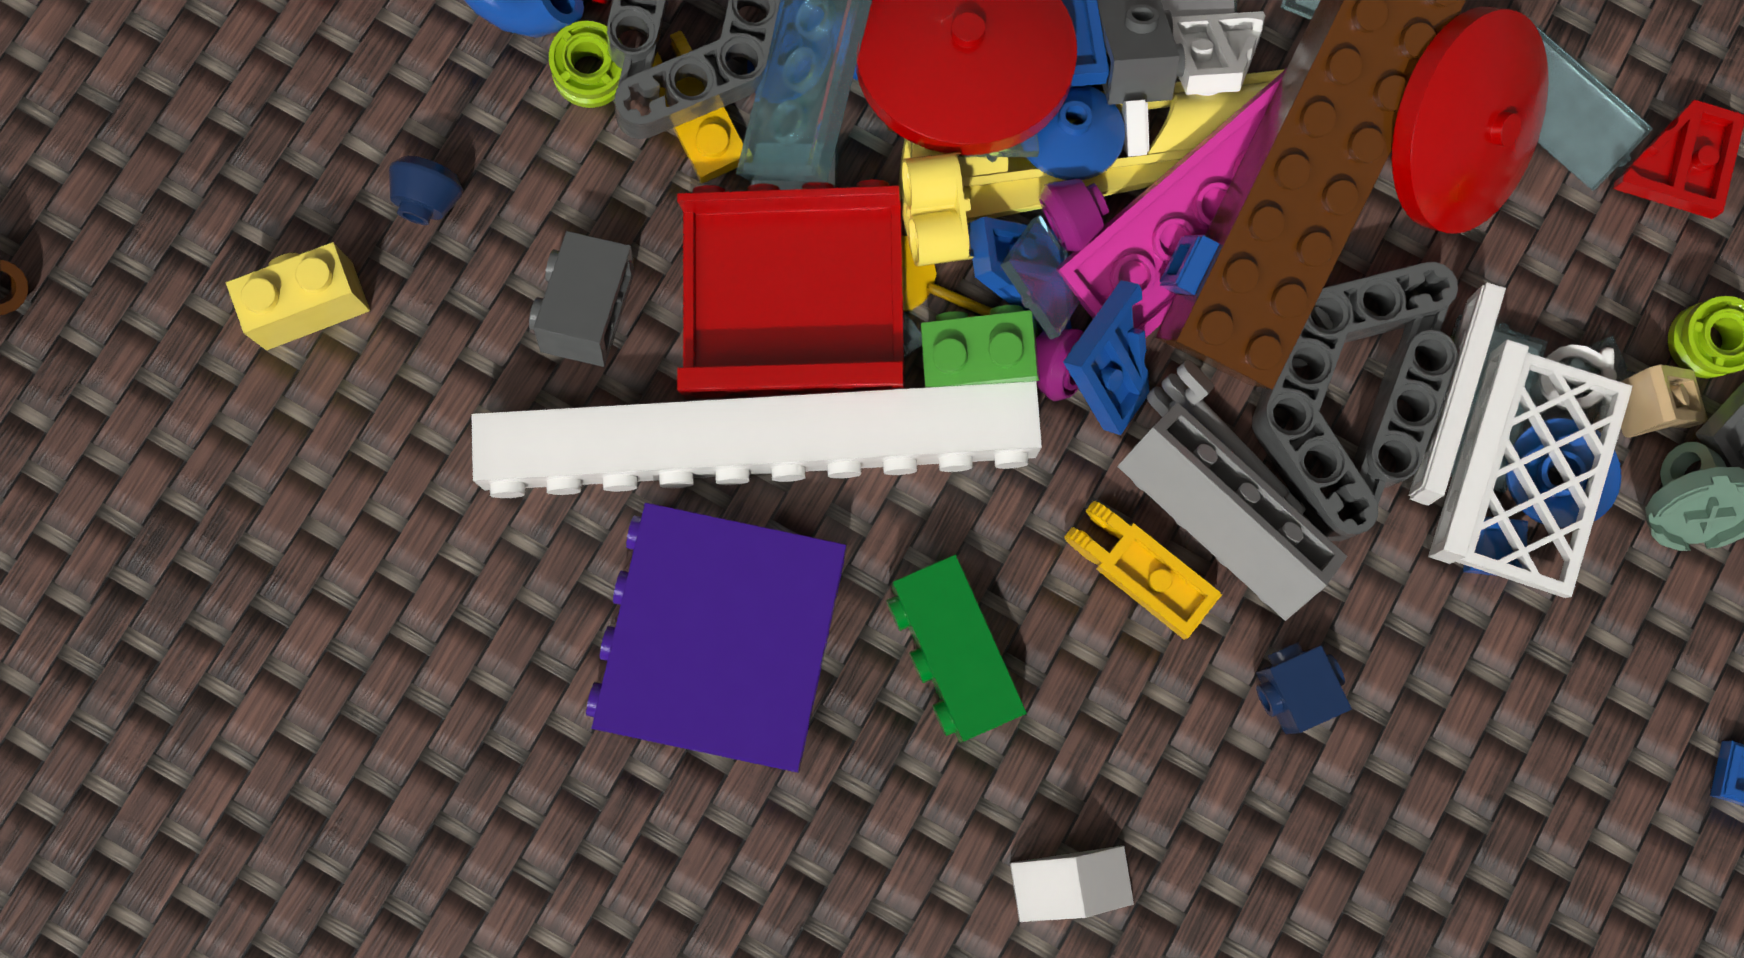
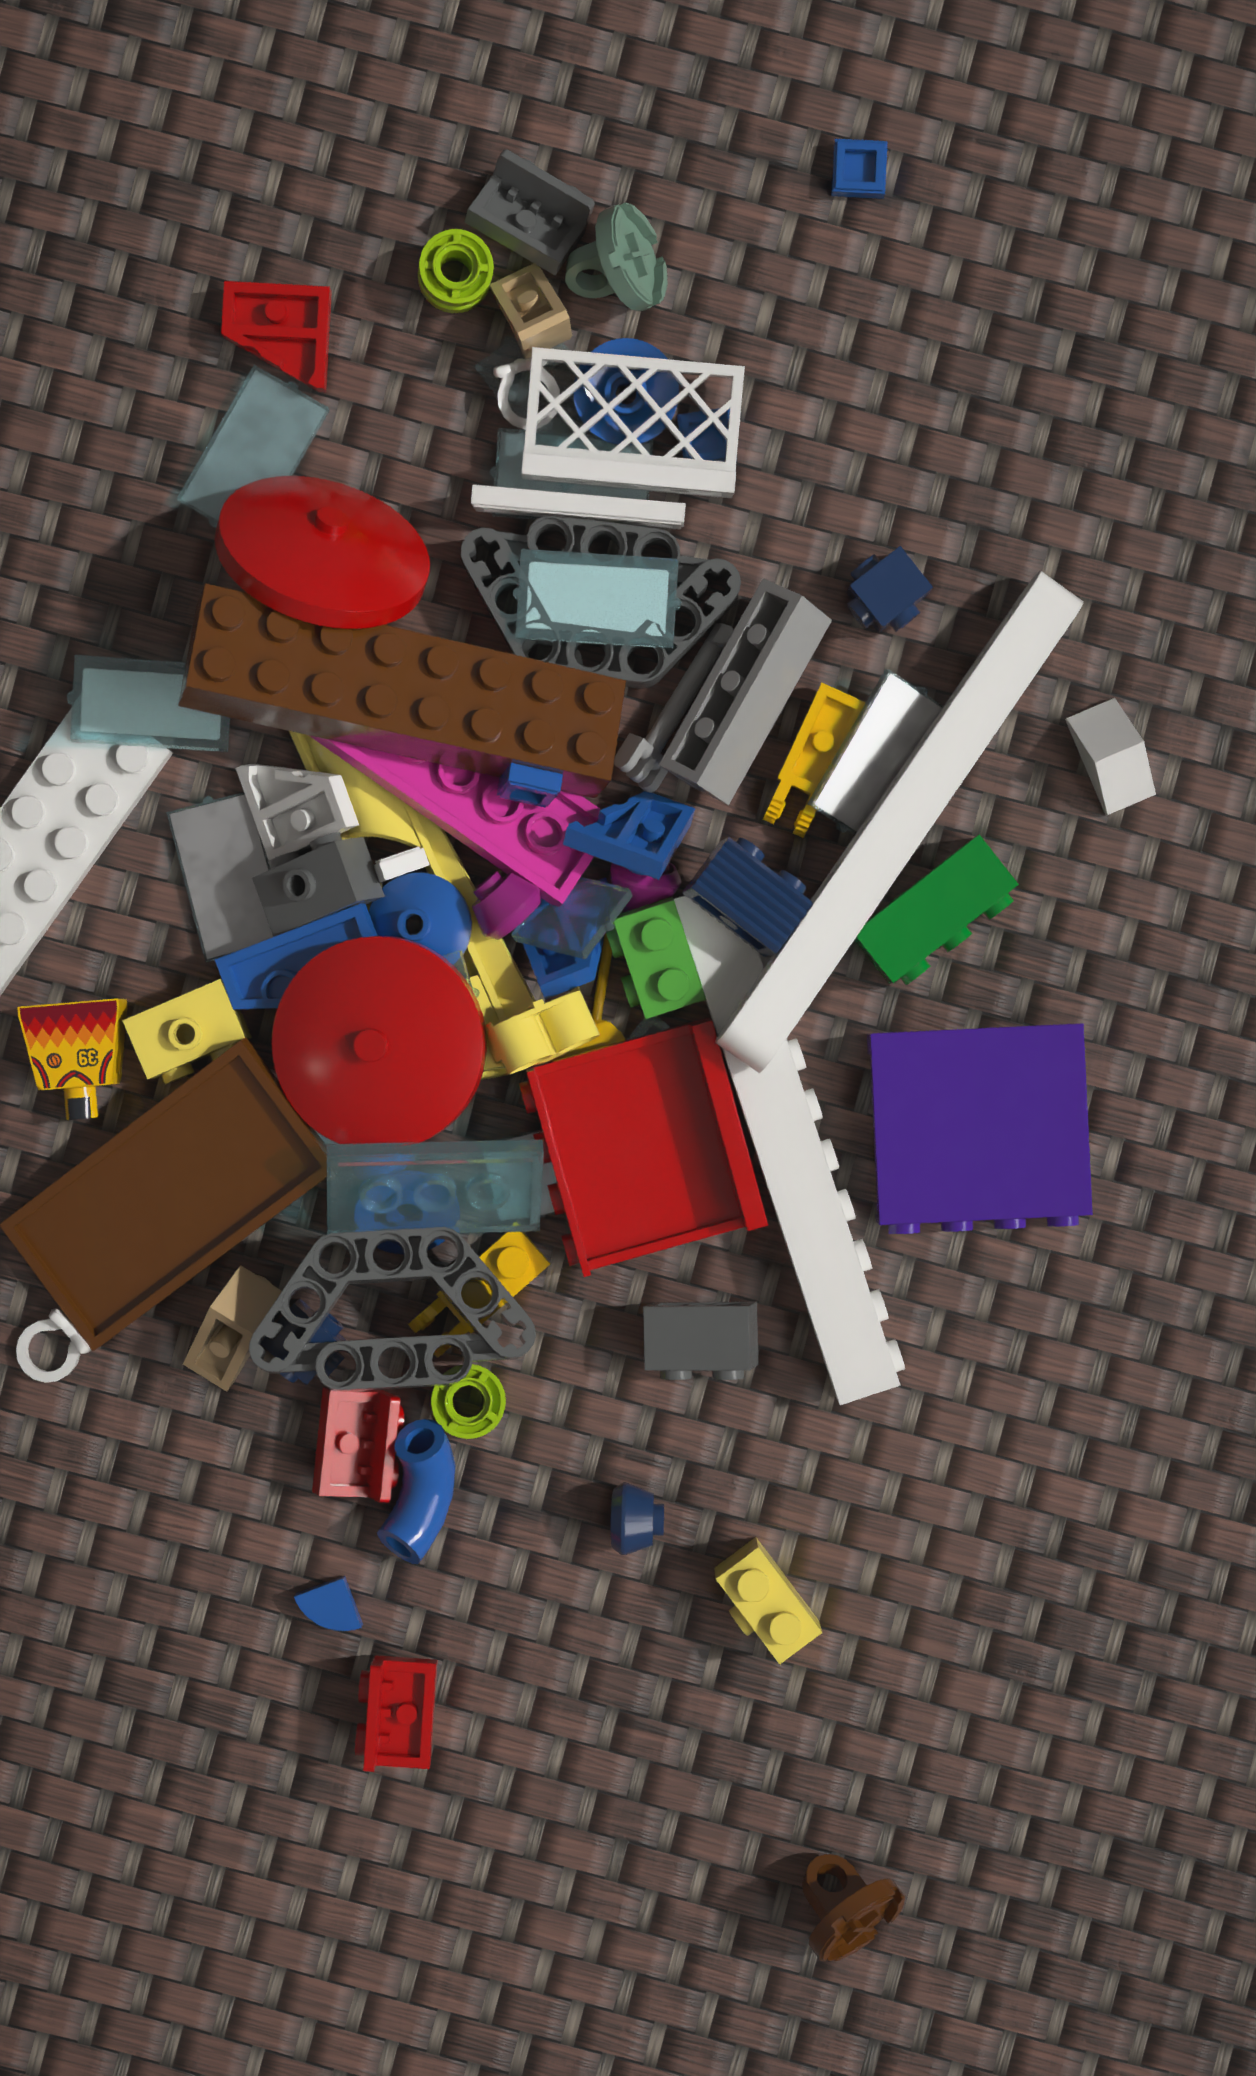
camera: 100 degrees left, 10 degrees up
none -> clear light blue piece [513,549,681,648]
none -> dark blue brick [682,837,813,957]
none -> white beam [715,571,1083,1073]
none -> flat silver piece [807,669,944,835]

